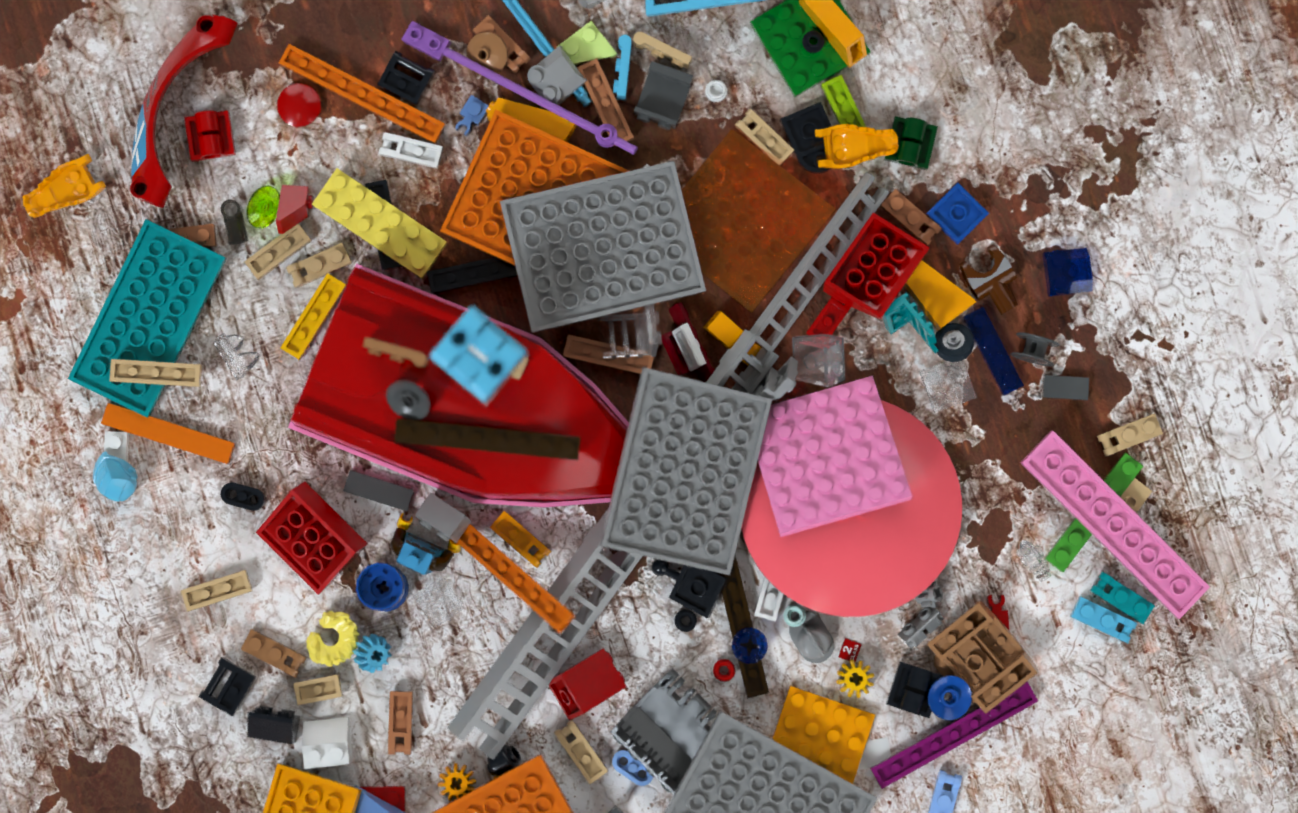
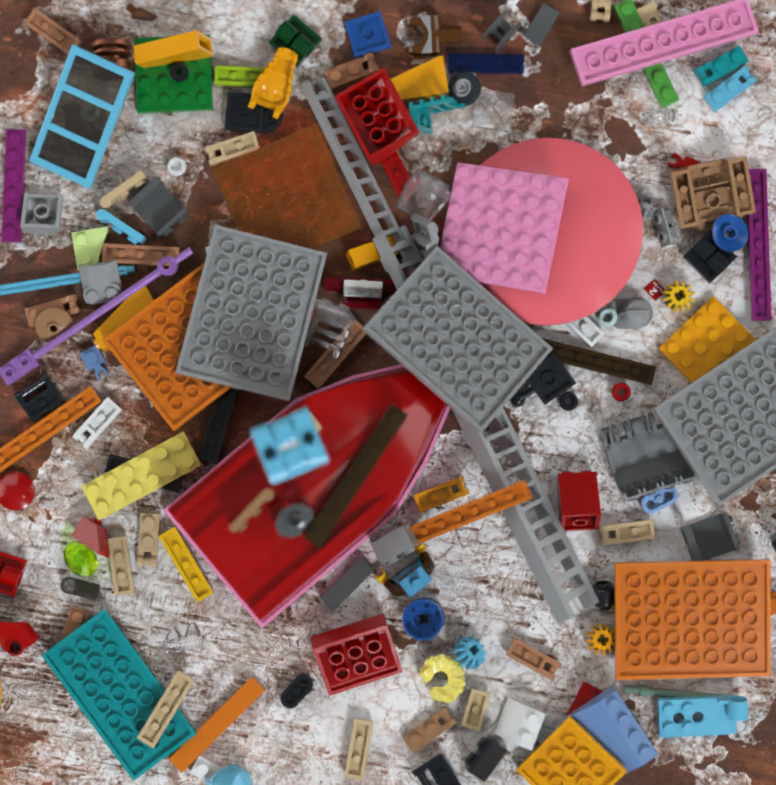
camera: 60 degrees left, 0 degrees up
clear blue gear [732,627,768,664] -> none

